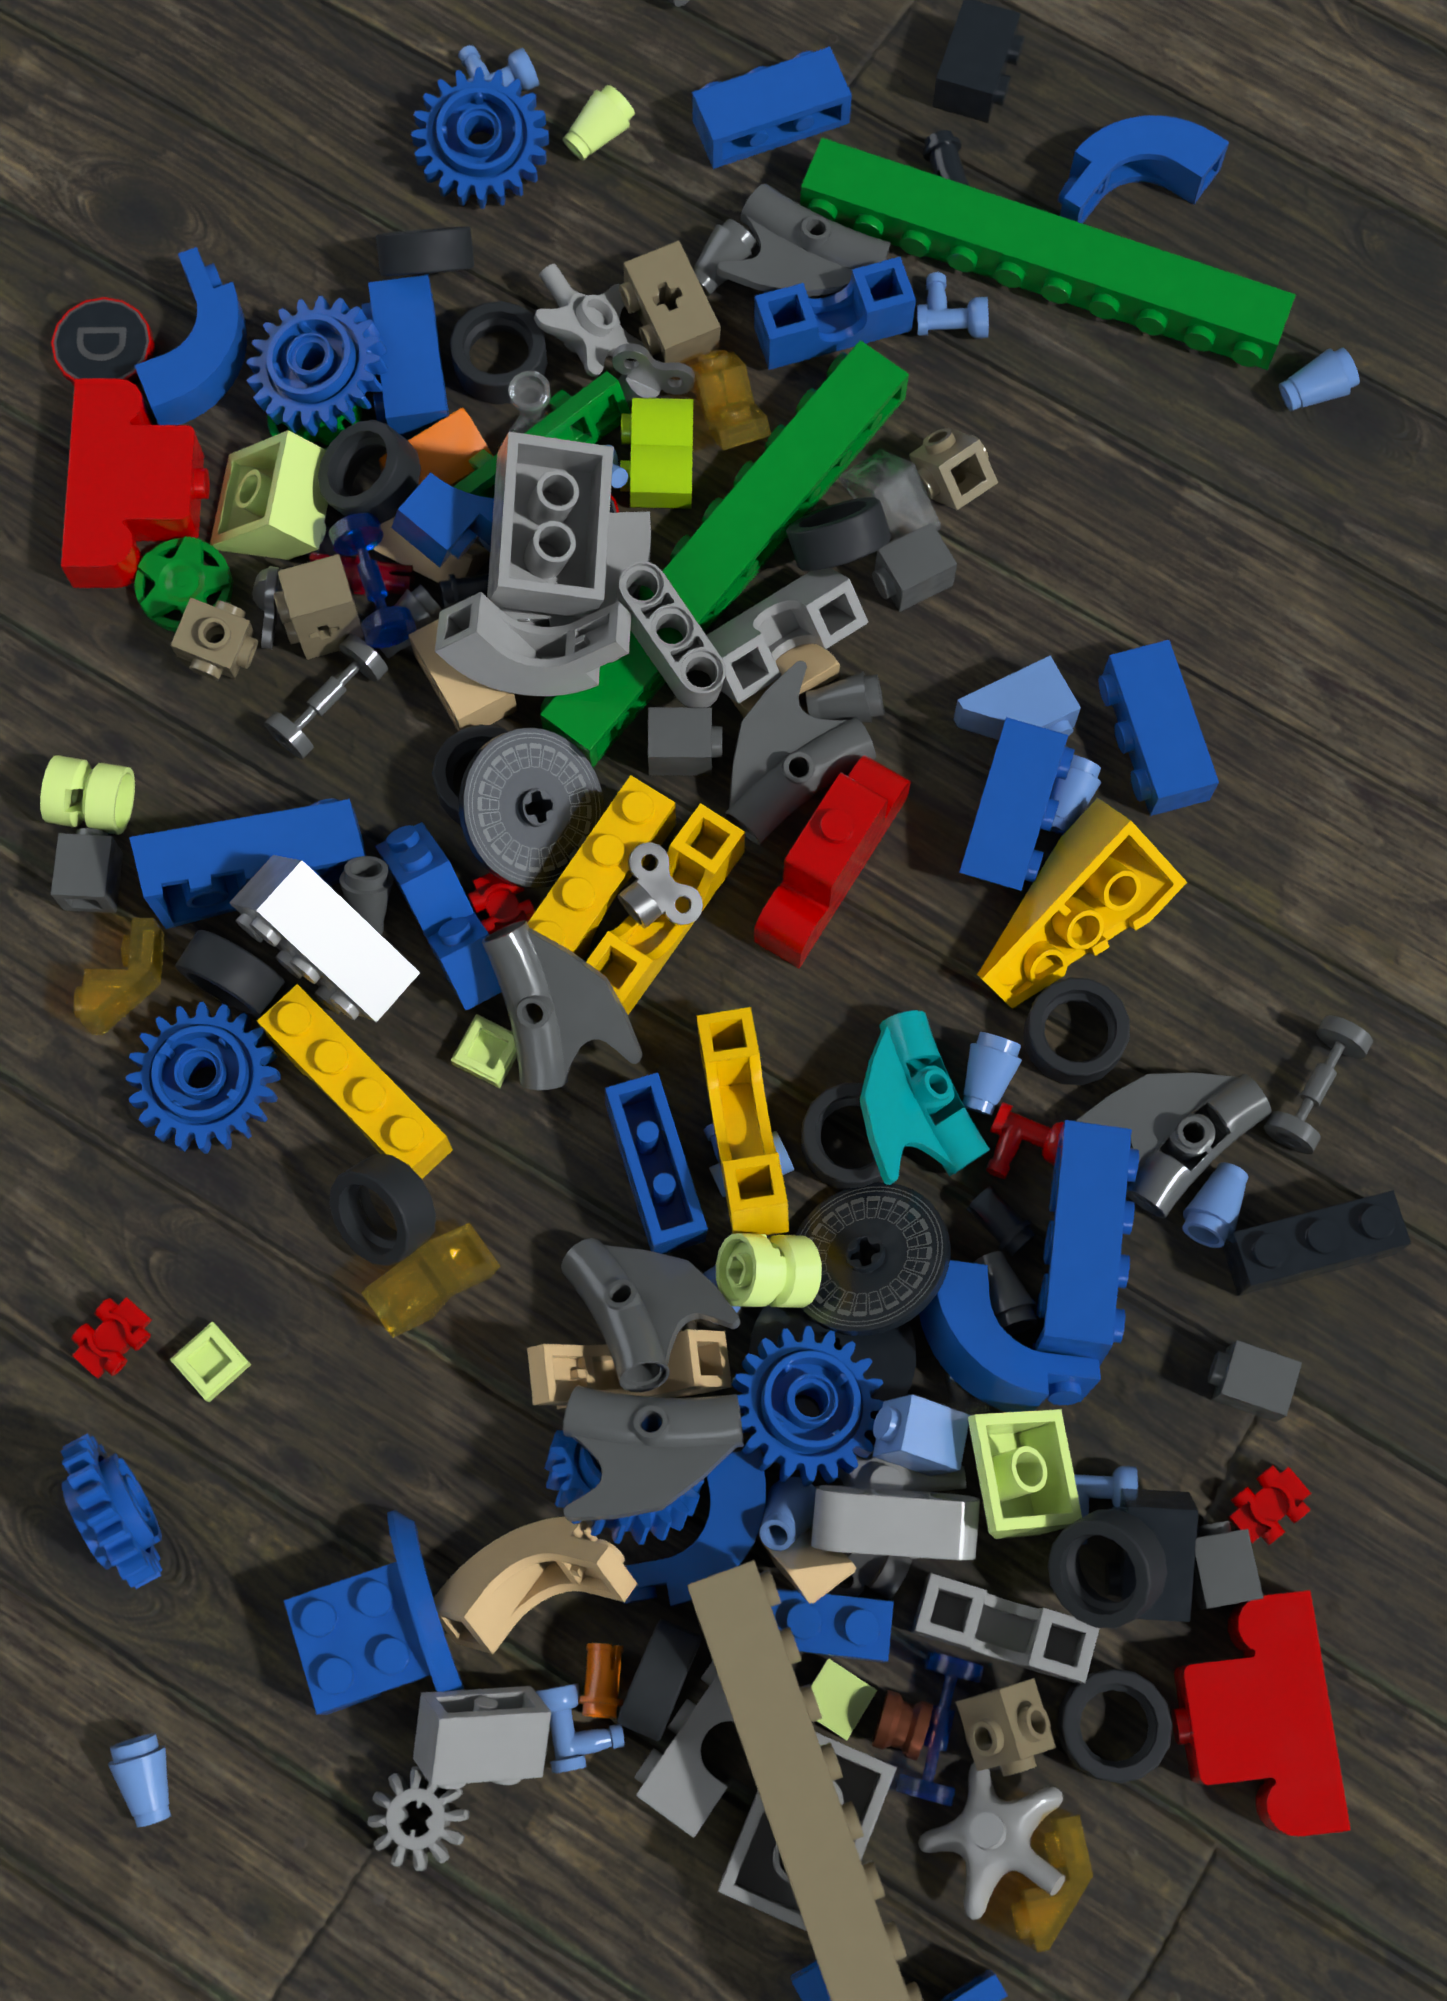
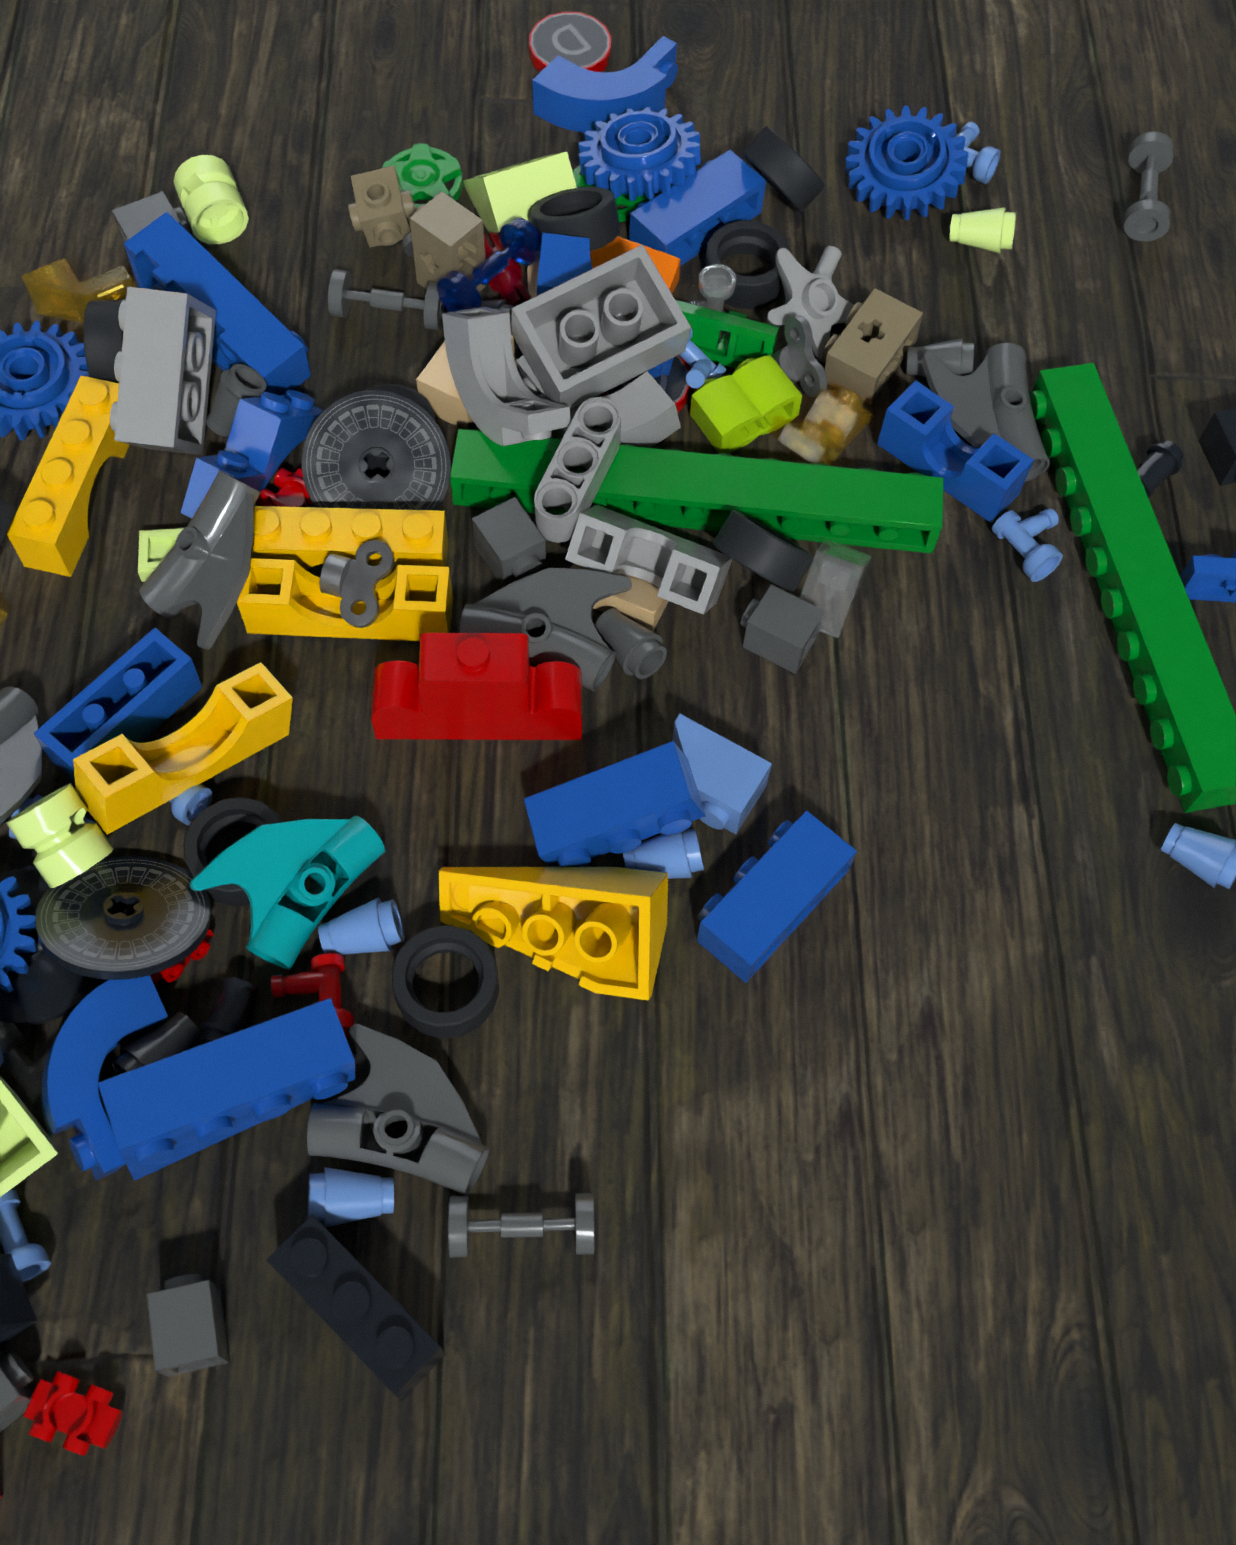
camera: 55 degrees right, 10 degrees down
red brick [61,378,210,588] -> none
blue brick [692,47,852,169] -> none
dark tan brick [909,427,998,510] -> none

